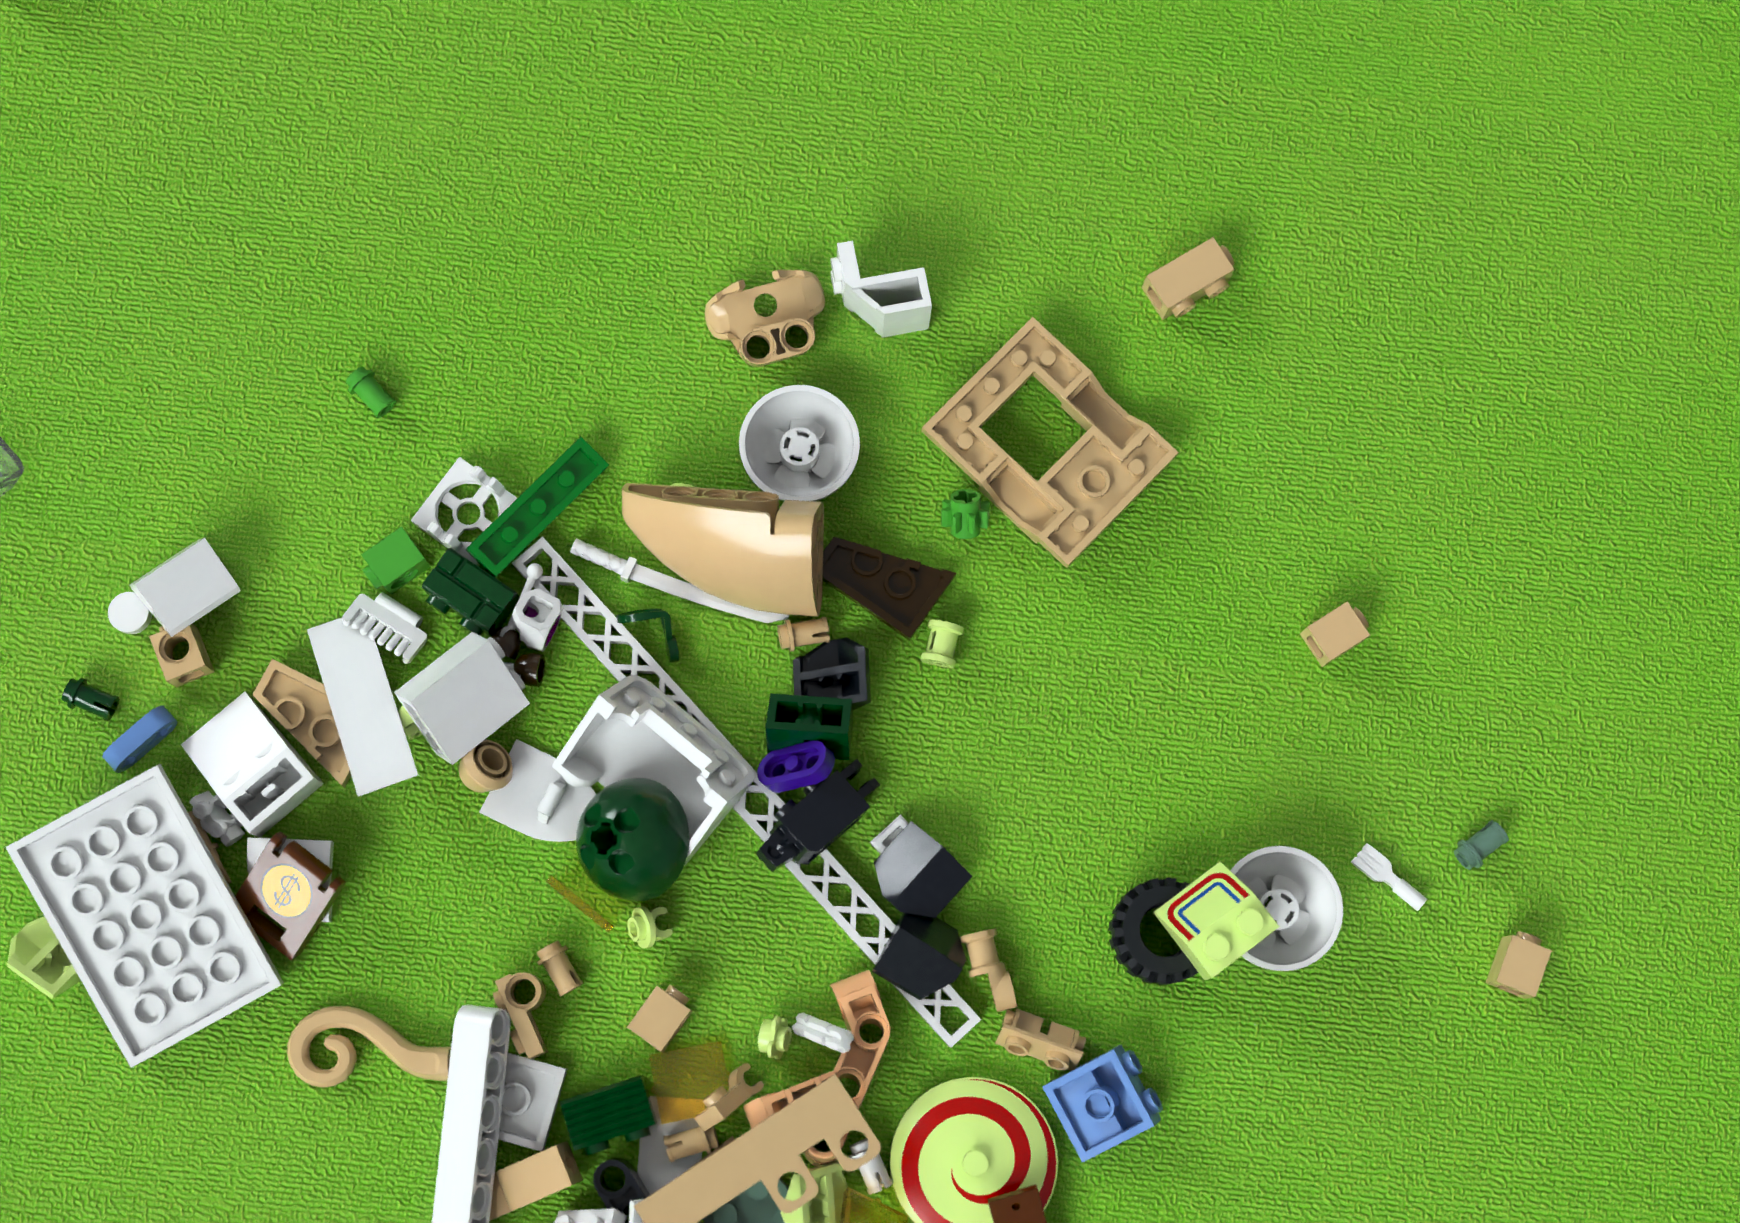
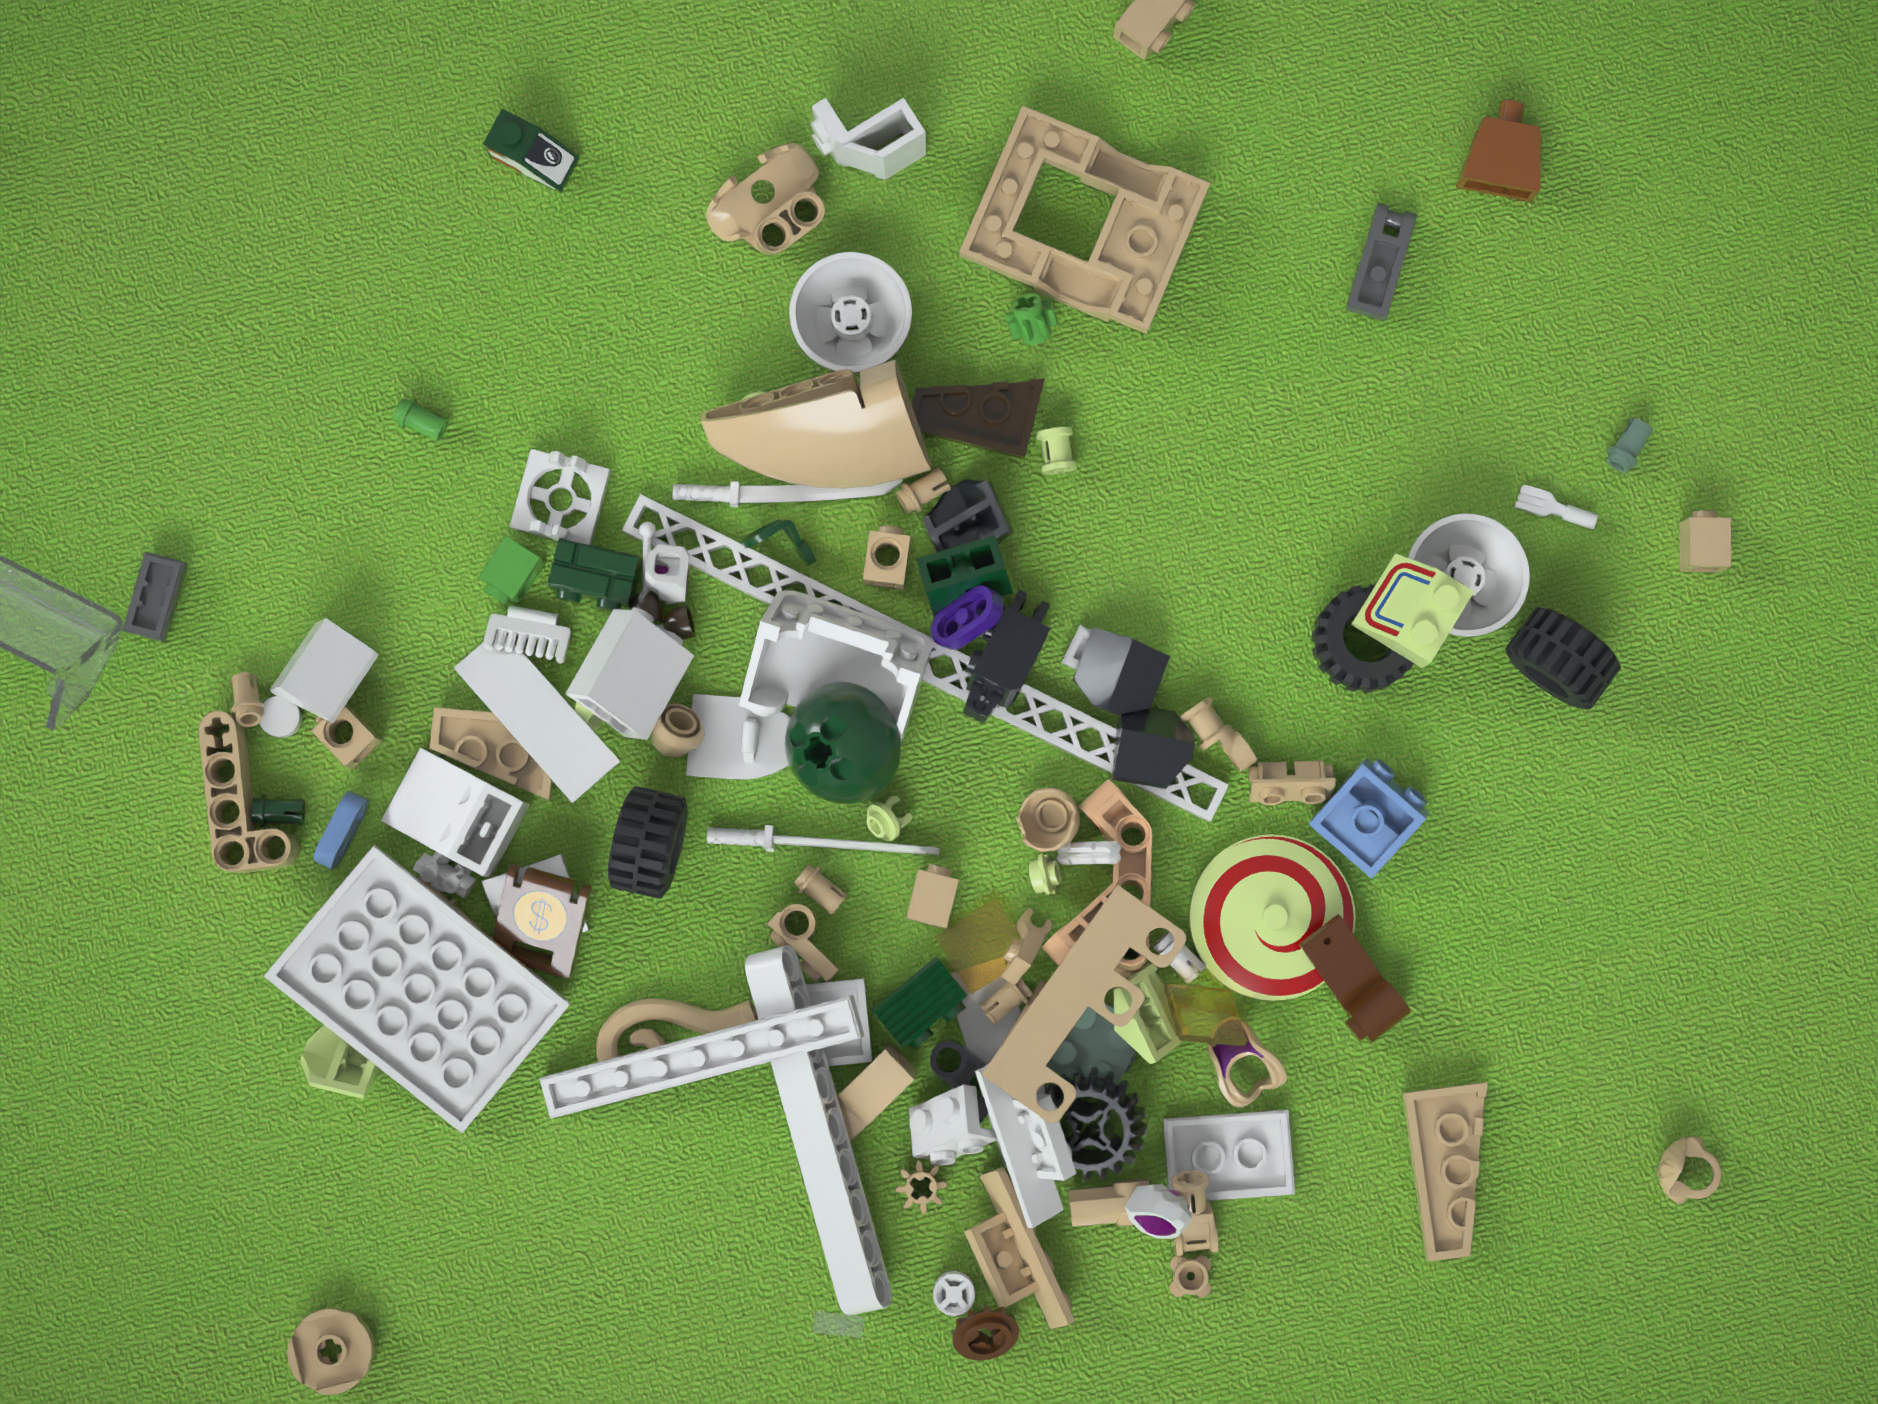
camera: 15 degrees left, 5 degrees up
green plate [466,437,609,578] -> none
clear yellow piece [546,875,614,933] -> none
tan brick [1300,601,1370,667] -> none
none -> dark grey plate [122,552,188,642]
none -> tan beam [199,711,300,873]
none -> tan pin [231,672,265,727]
none -> slope [483,109,580,193]
none -> white tile [539,995,865,1119]
none -> black tyre [608,786,688,899]
none -> white sword [707,825,940,855]
none -> tan brick [863,526,911,590]
none -> tan hair [1016,787,1080,852]
none -> dark grey plate [1345,202,1417,321]
none -> dark orange torso [1456,100,1541,202]
none -> black tyre [1505,607,1621,710]

